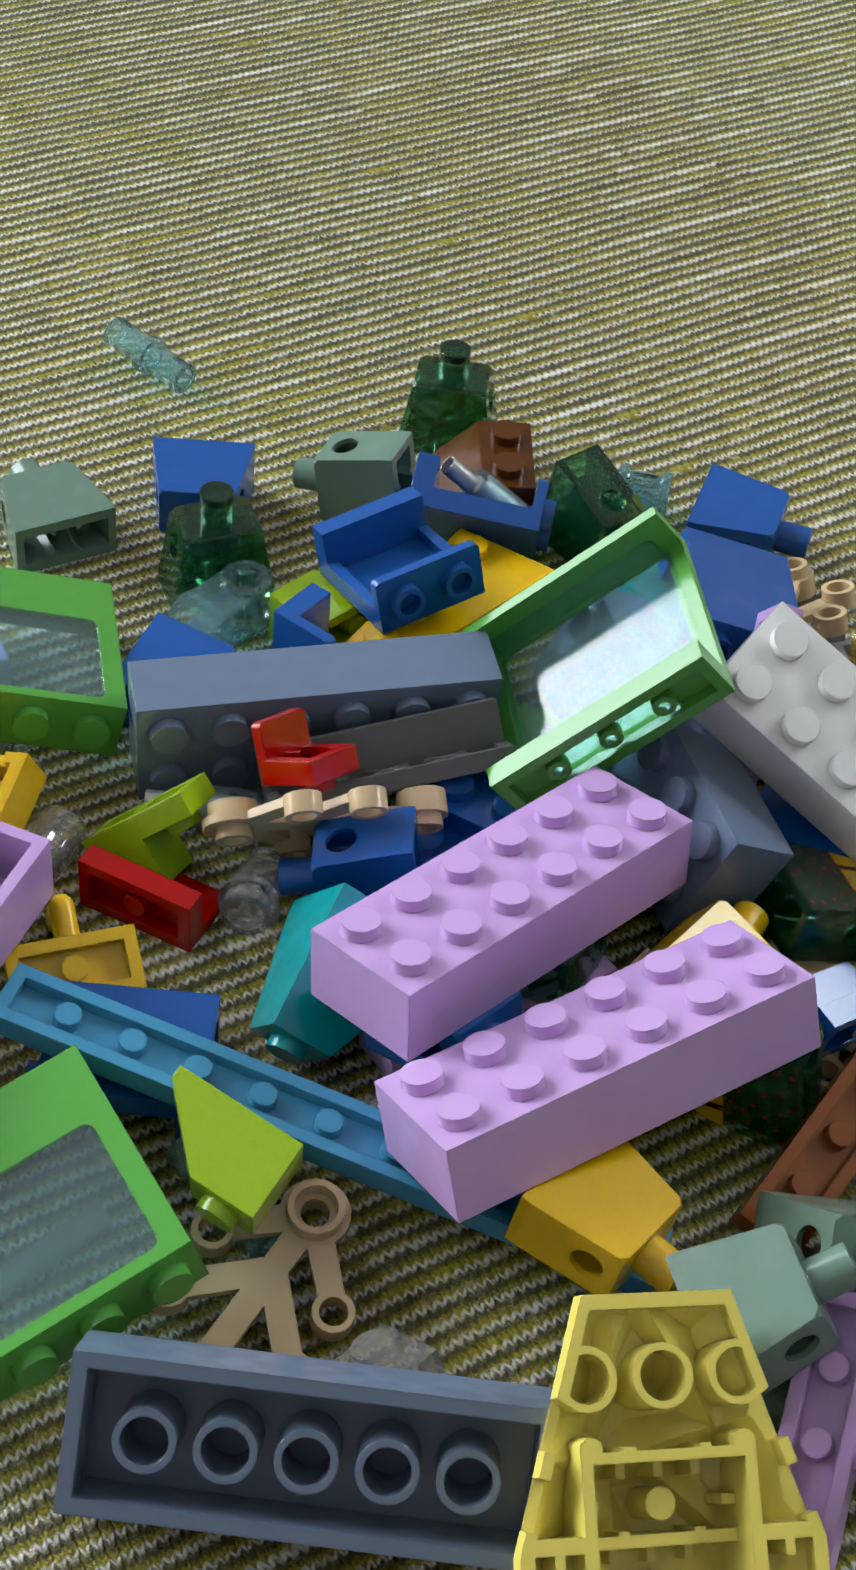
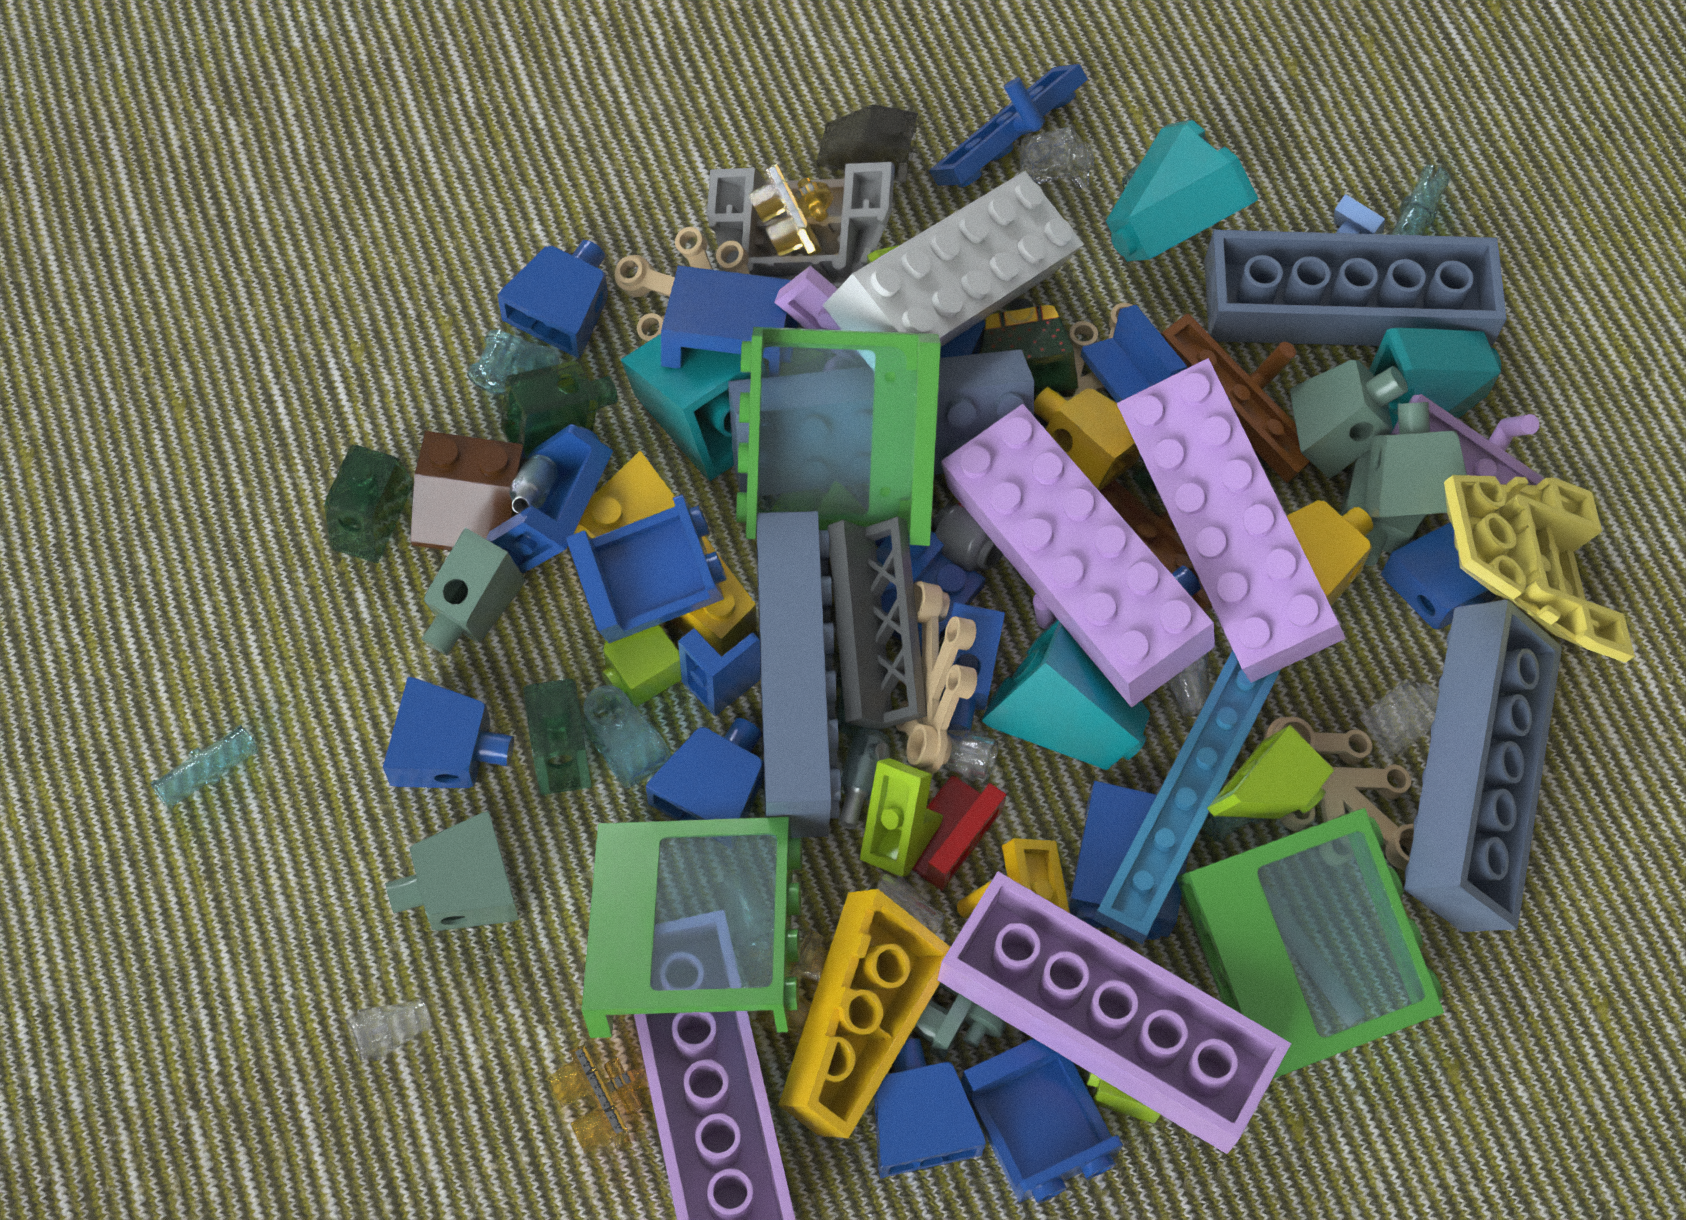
camera: 80 degrees left, 20 degrees up
red bracket [251,708,360,793] -> none

